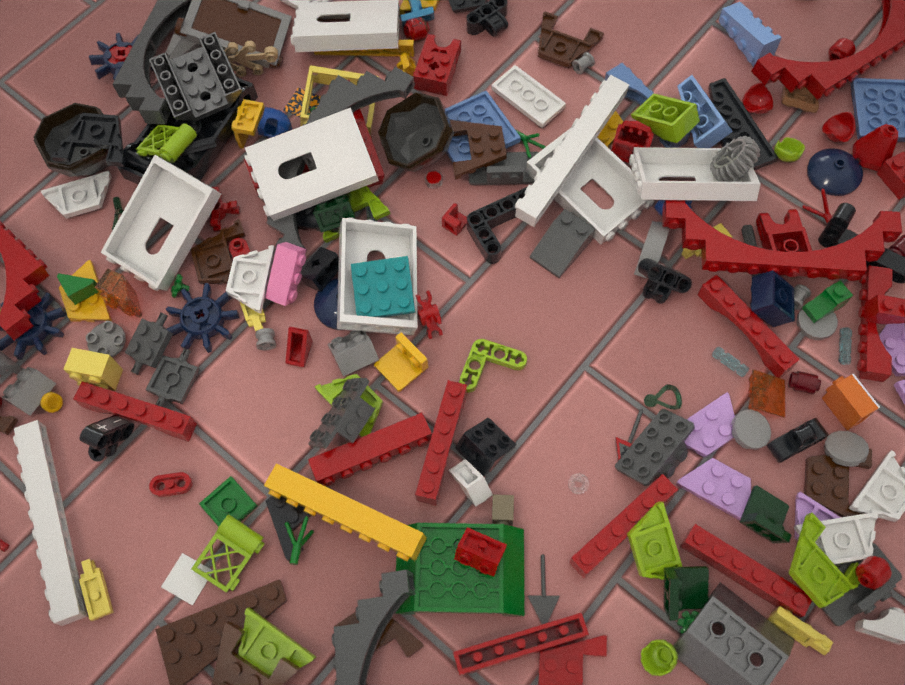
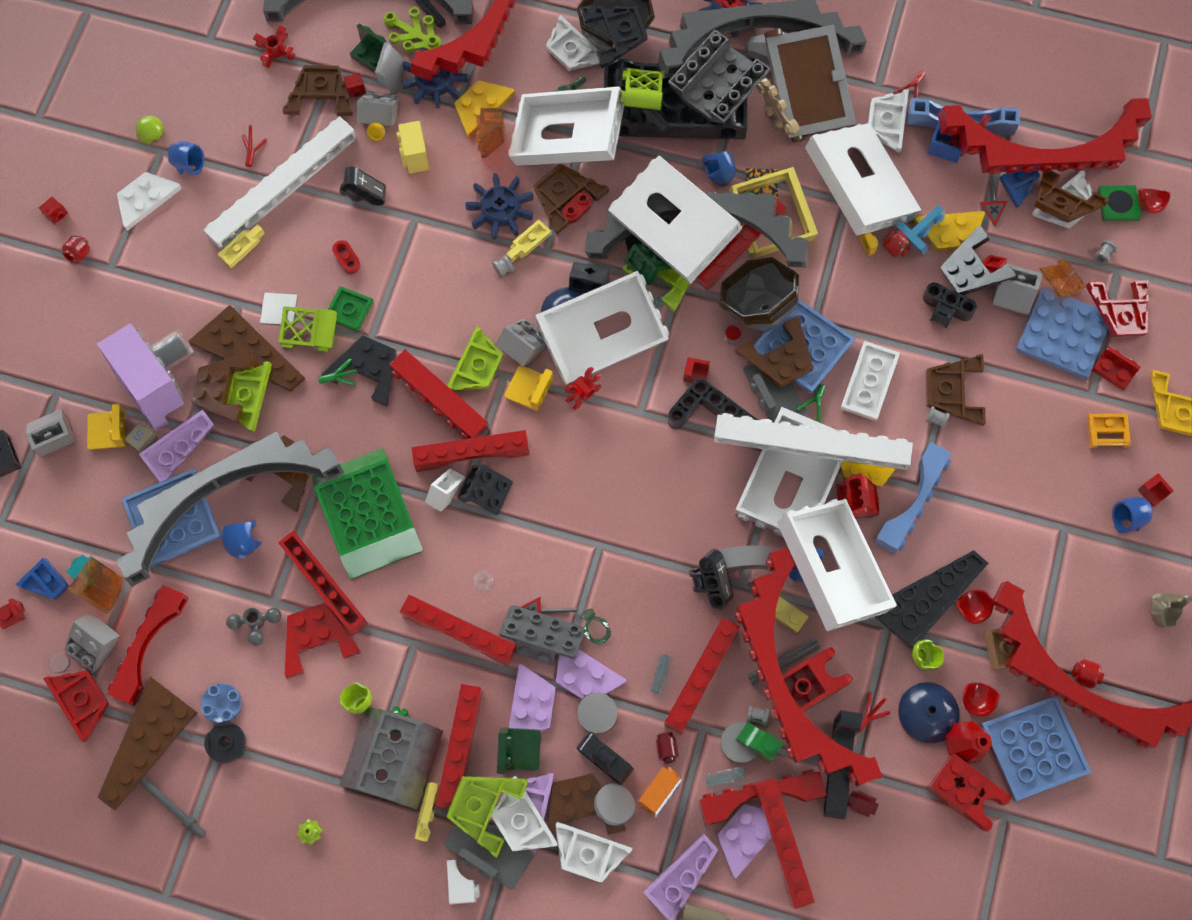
camera: 65 degrees right, 5 degrees up
green slope [57,273,101,305] -> none
red arch [73,381,197,442] -> none
light grey dish [86,321,126,357] -> none
dark grey plate [125,312,173,375] -> none
dark grey plate [145,348,200,407] -> none
green plant [171,274,190,298] -> none
red pin [210,186,240,232] -> none
white wing [226,245,275,313] -> none
yellow bracket [231,99,265,149] -> none
yellow brick [264,463,427,562] -> none
bright pink brick [265,242,306,306] -> none
red slope [285,327,313,367] -> none
dark grey bracket [308,378,375,449] -> none
teal plate [351,256,416,318] -> none
yellow tile [396,53,416,76] -> none
red brick [413,34,461,96] -> none
red bracket [454,527,507,576] -> none
lime beam [459,339,527,393] -> none
dark tan brick [492,494,514,525] -> none
dark grey piece [528,554,560,624] -> none
dark grey slope [529,209,595,278] -> none
lime wing [627,501,683,580] -> none
lime slope [631,93,700,143] -> none
dark green bracket [663,566,709,621] -> none
light blue wedge [677,75,733,148] -> none
light grey gear [710,136,760,182] -> none
light blue wedge [719,2,782,66] -> none
clear orange hinge [748,370,785,418] -> none
dark blue brick [750,270,795,327] -> none
red head [856,556,892,590] -> none

